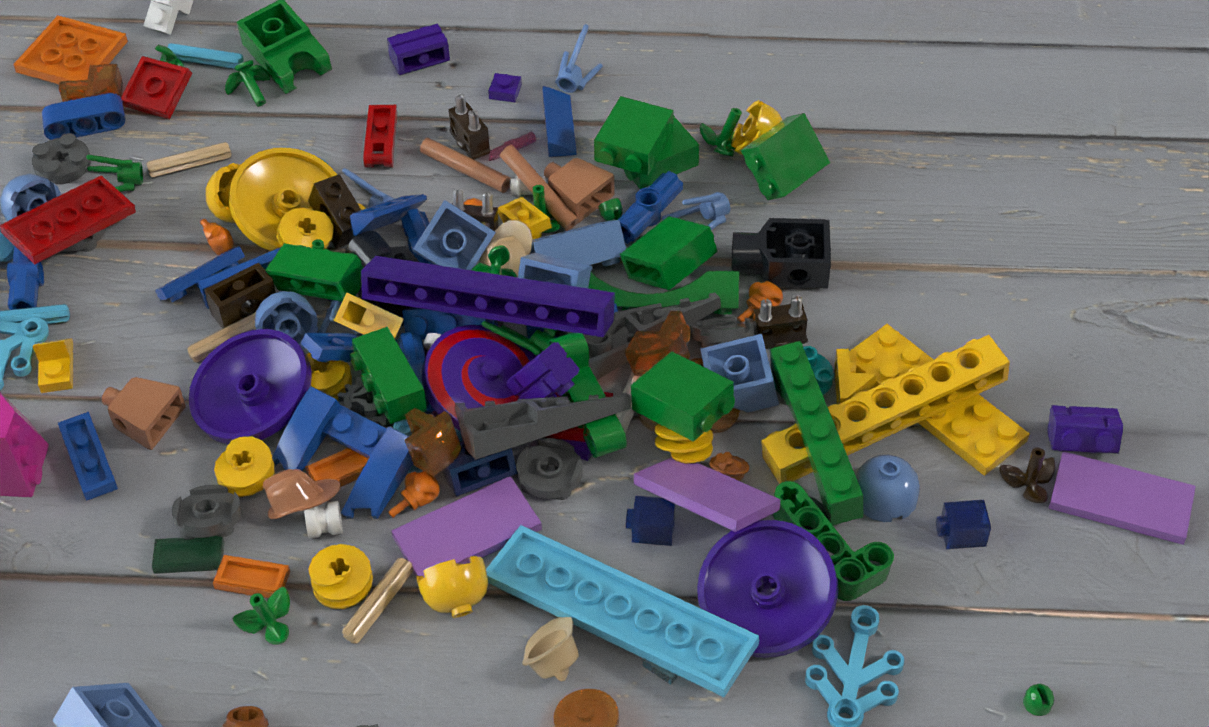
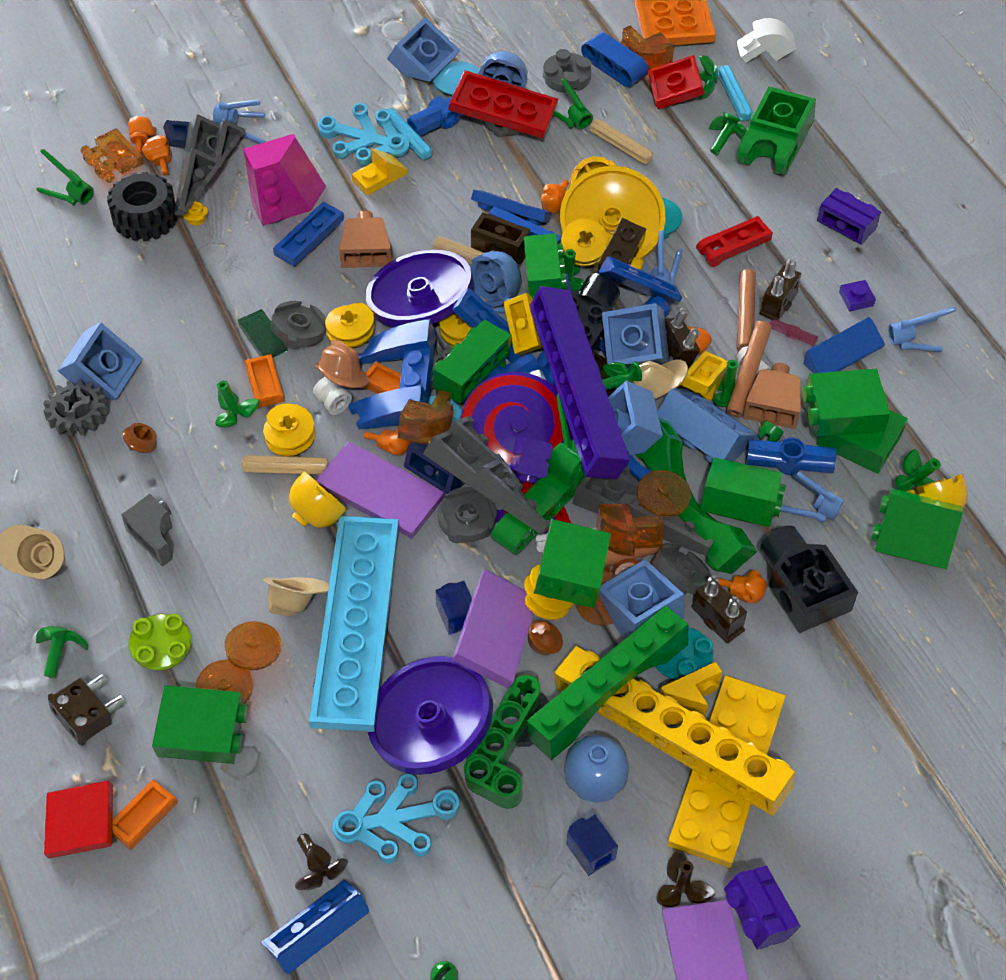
camera: 60 degrees right, 5 degrees up
none -> clear orange piece [637,470,691,517]

